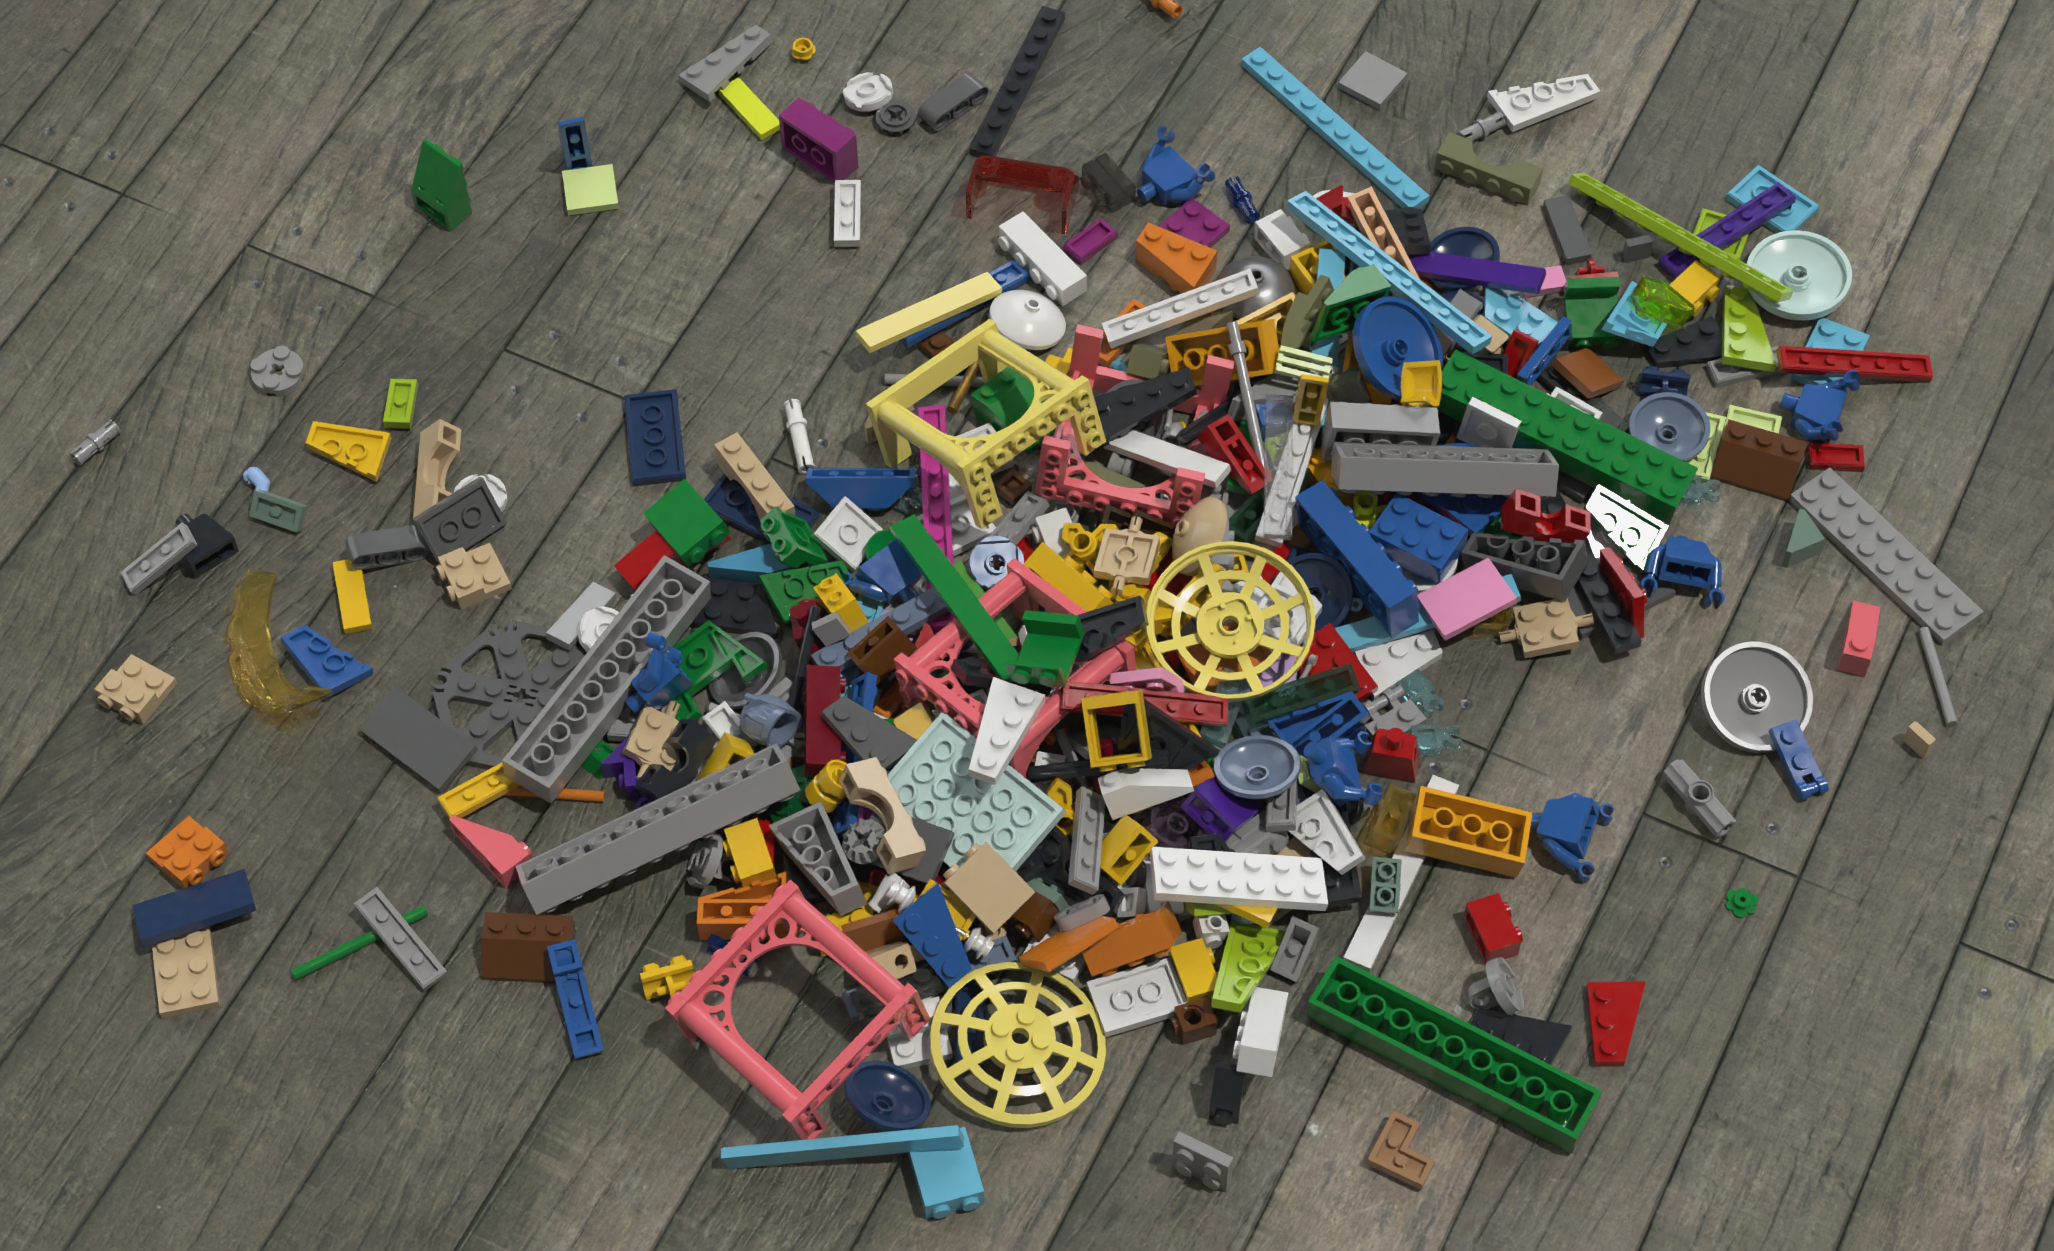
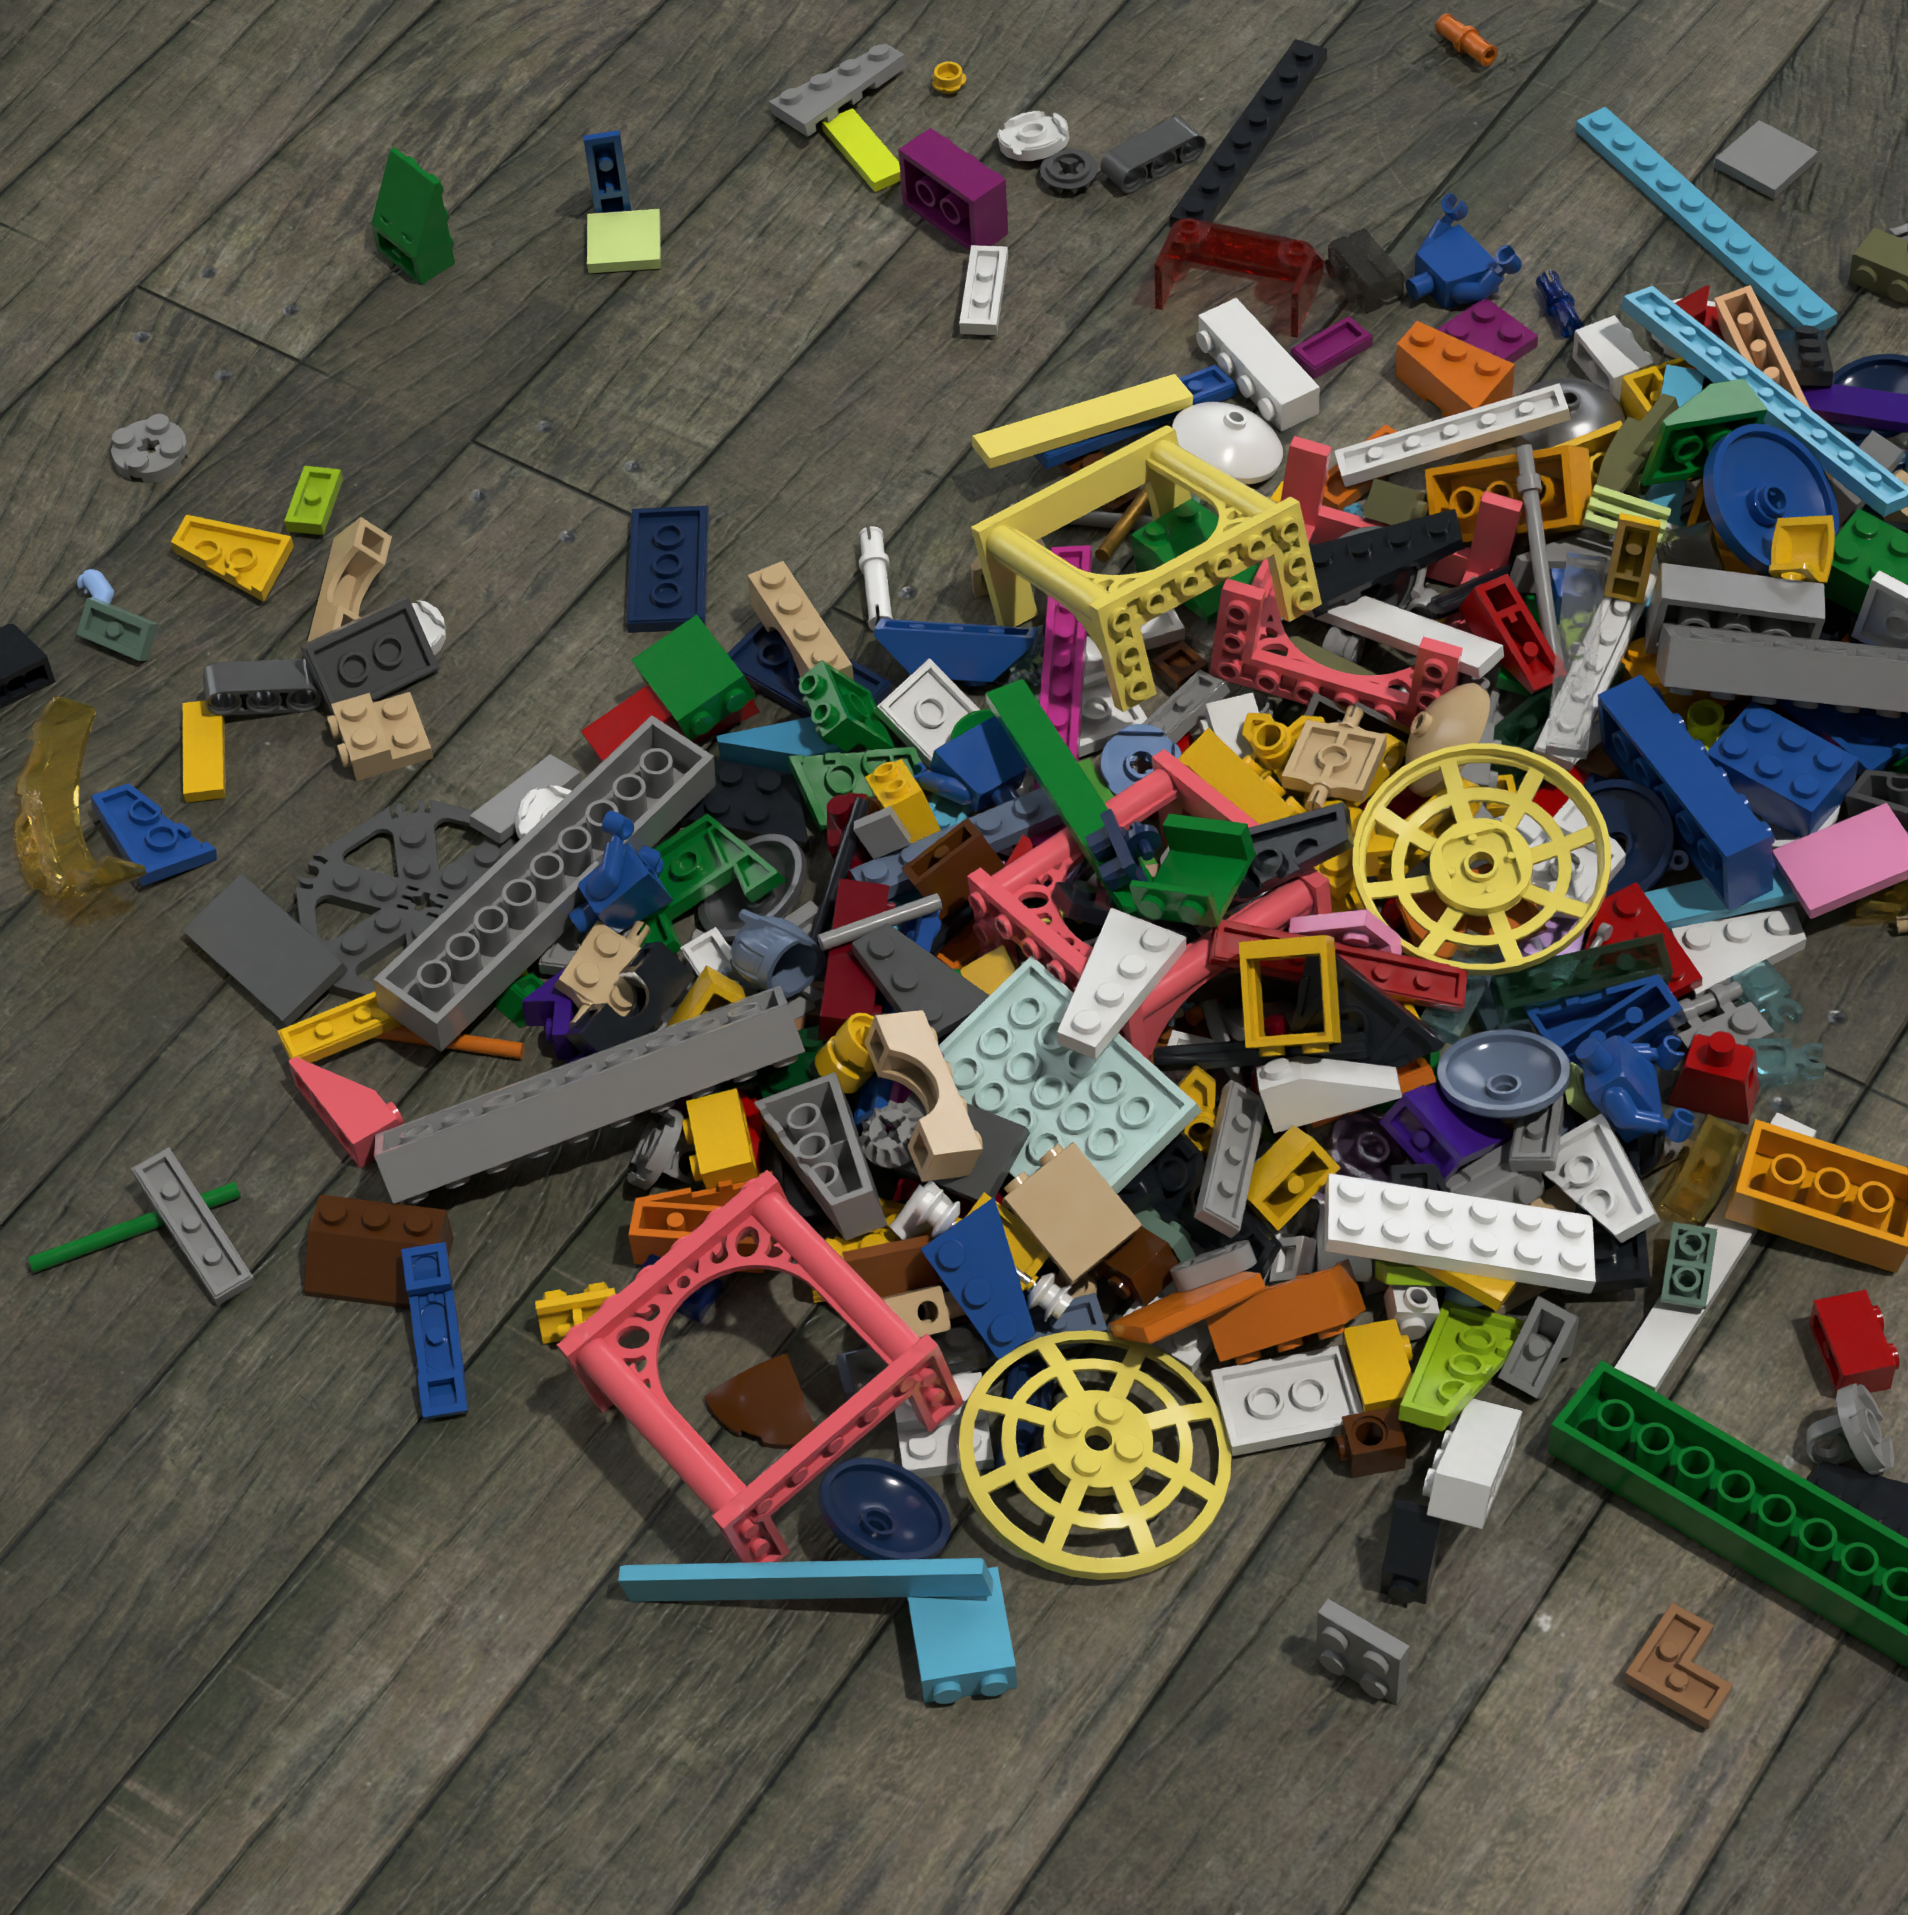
camera: 10 degrees right, 5 degrees down
none -> reddish brown brick [704,1353,815,1449]
none -> light grey bar [817,893,942,951]
none -> dark blue hips [1085,809,1161,892]

